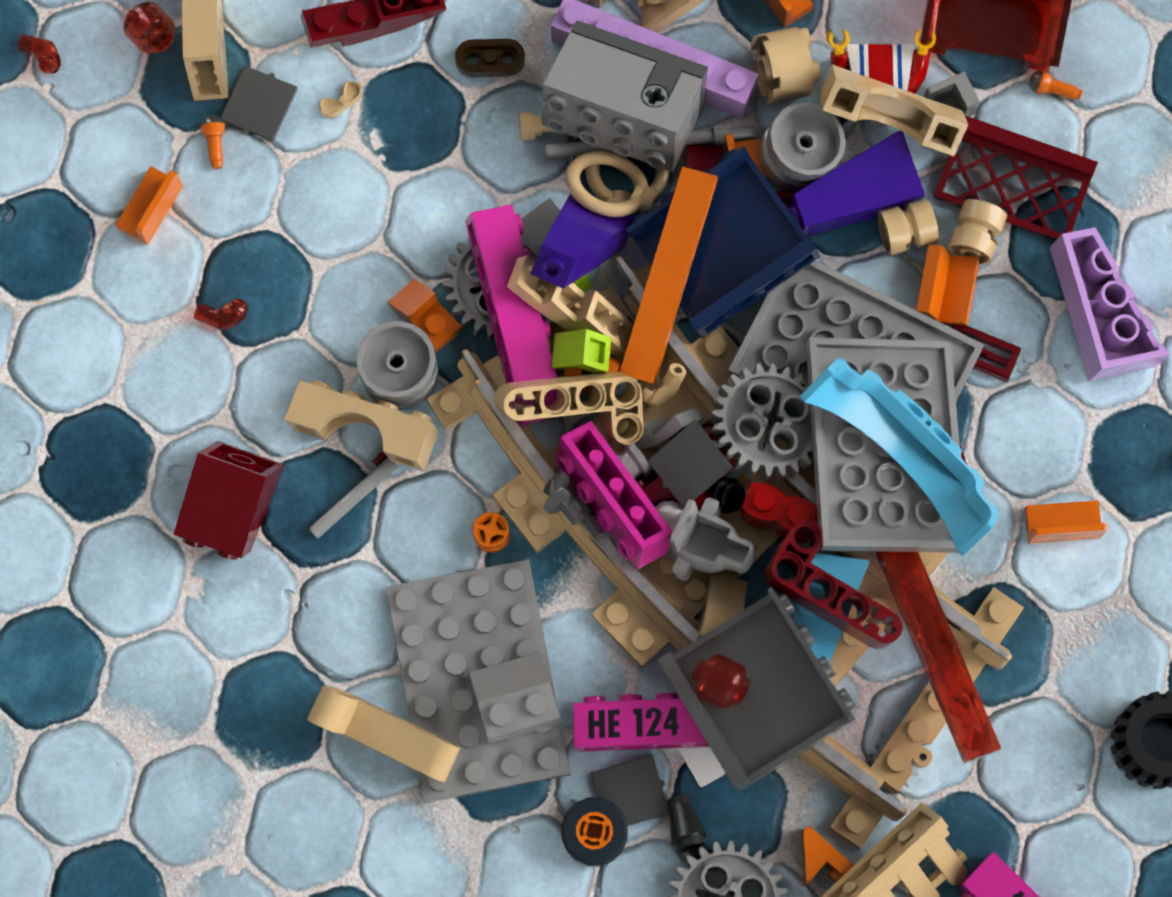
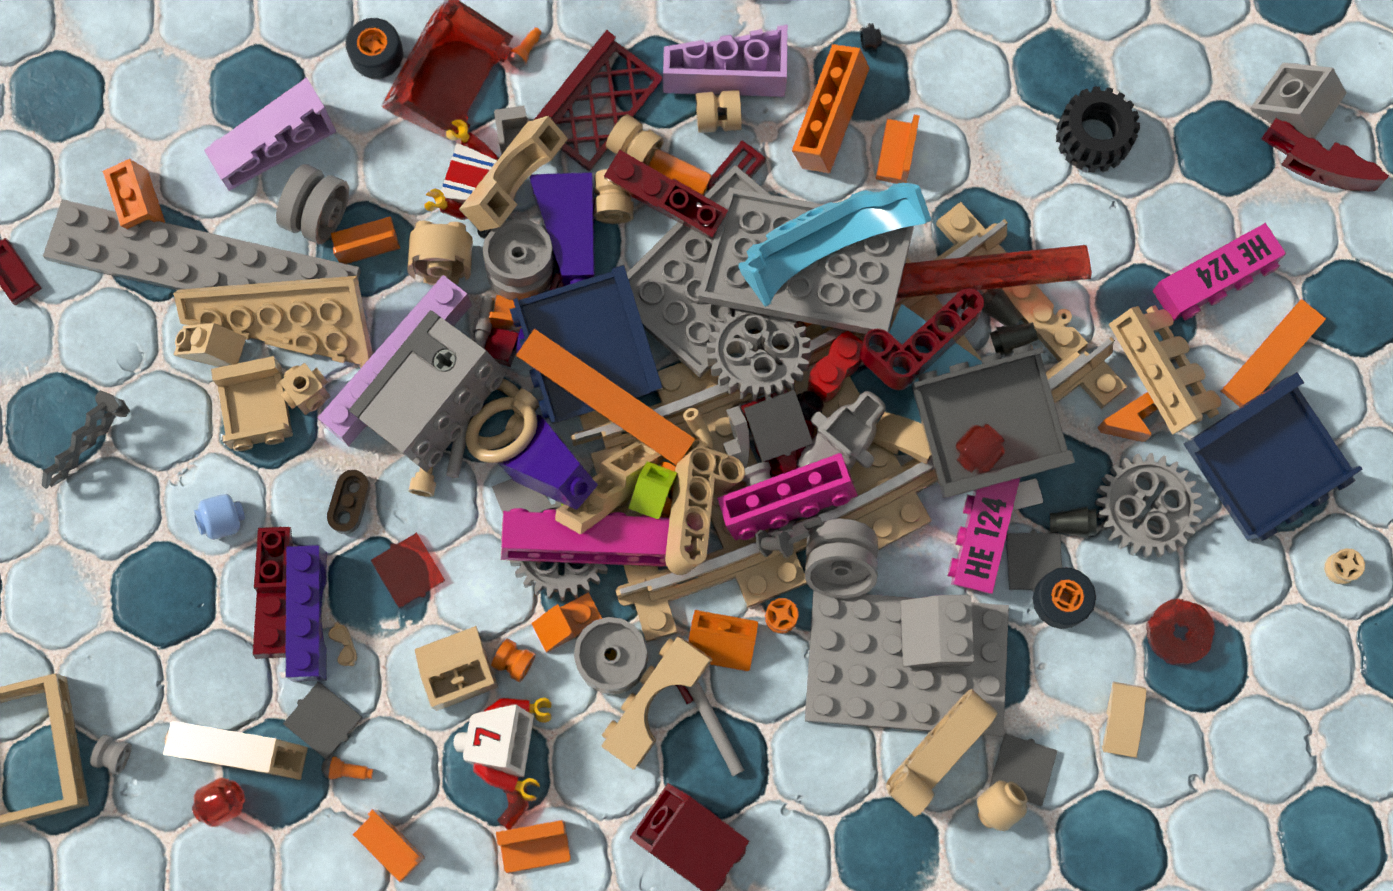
camera: 75 degrees left, 0 degrees up
none -> dark purple arch [285,545,327,682]
none -> clear red piece [371,533,445,609]
none -> tan slope [414,626,499,711]
none -> white torso [454,698,552,801]
none -> orange wheel [491,638,536,683]
none -> orange panel [496,820,571,873]
none -> dark red slope [604,149,728,238]
none -> orange panel [688,610,759,671]
none -> tan wheel [696,90,742,133]
none -> orange brick [792,44,870,173]
none -> light grey wheel [805,519,878,598]
none -> tan head [977,781,1028,831]
none -> pearl dark grey cone [982,284,1023,326]
none -> dark grey piece [989,734,1058,806]
none -> pearl dark grey cone [990,322,1039,357]

